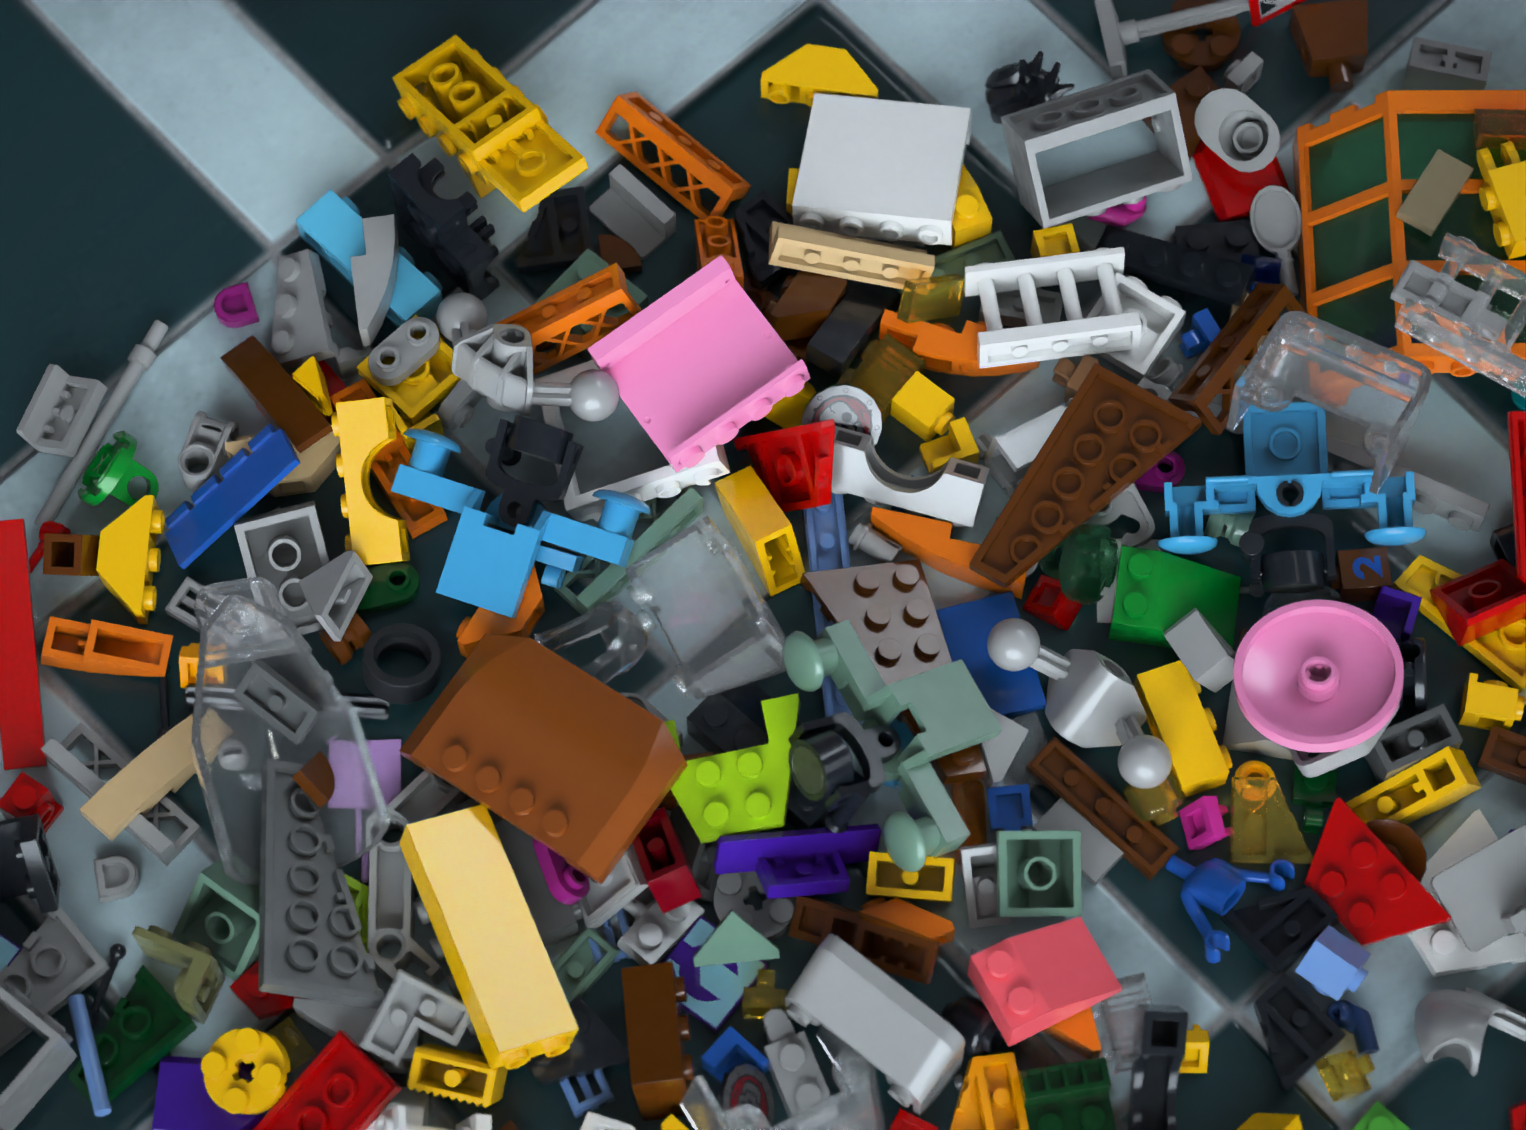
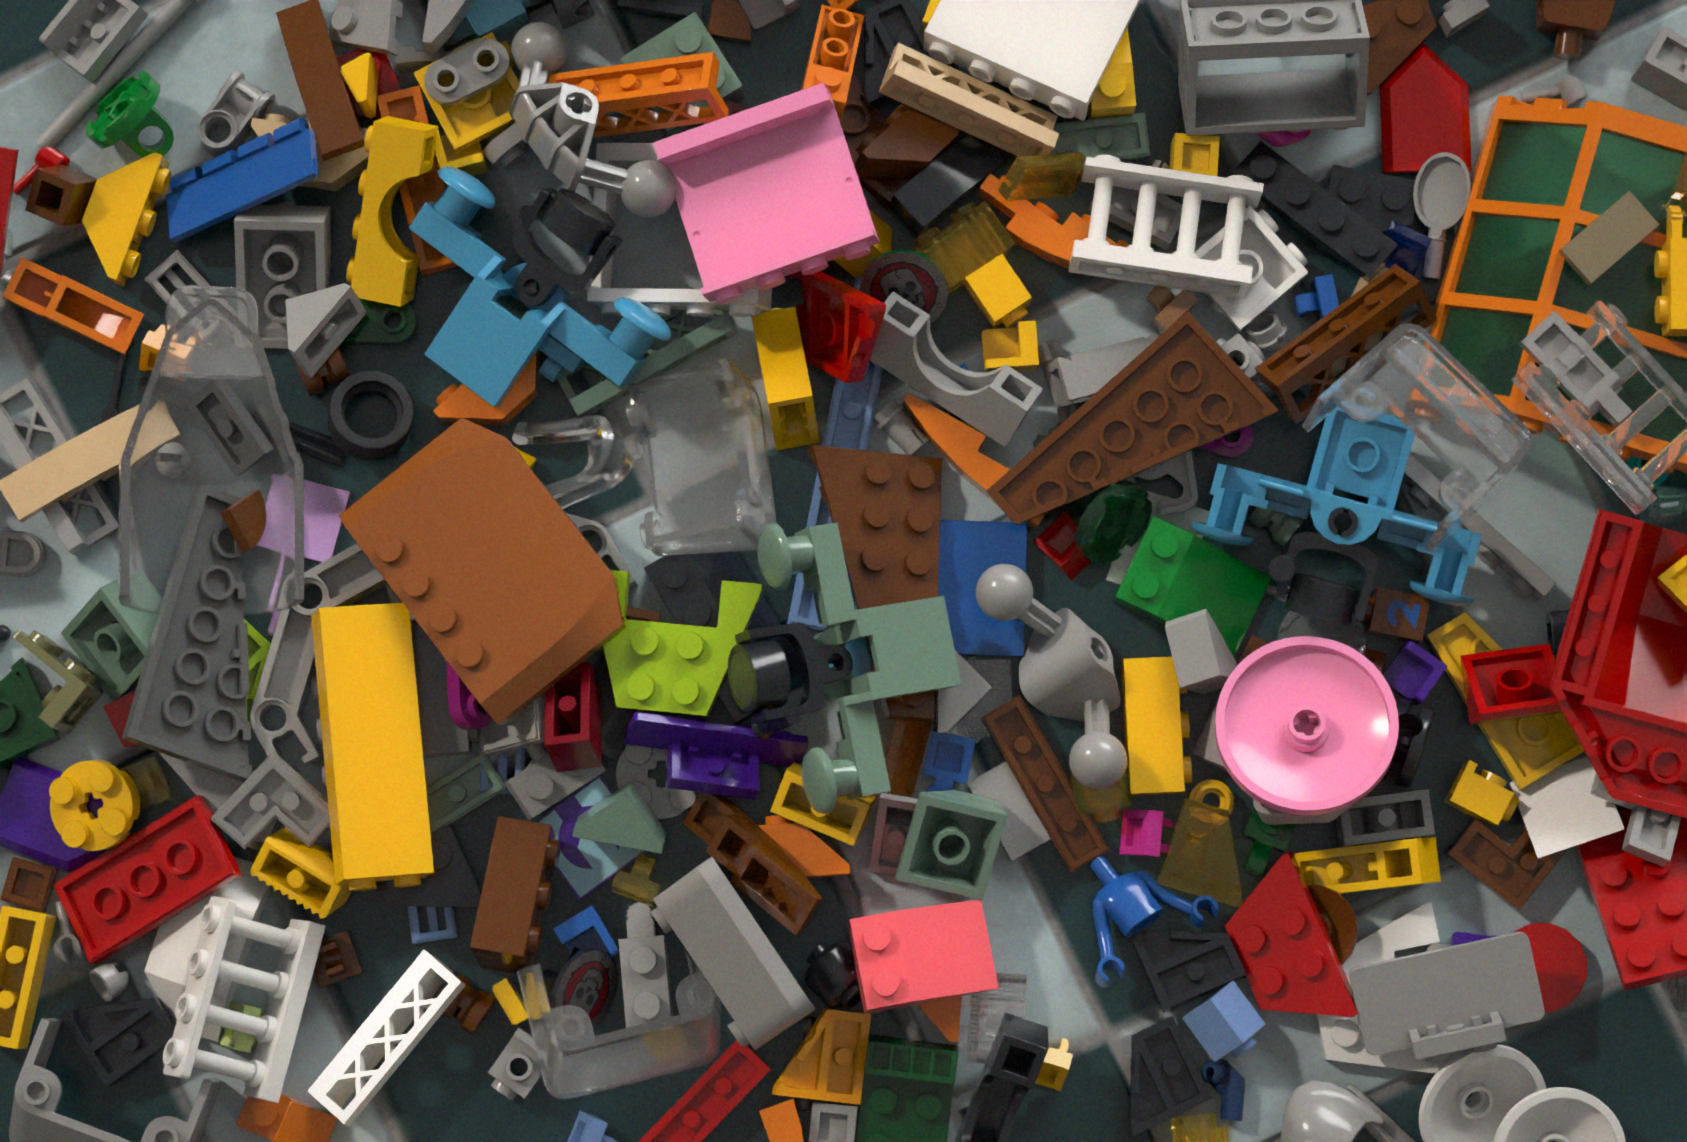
camera: 15 degrees right, 15 degrees up
light grey piece [1194,88,1281,172] -> none

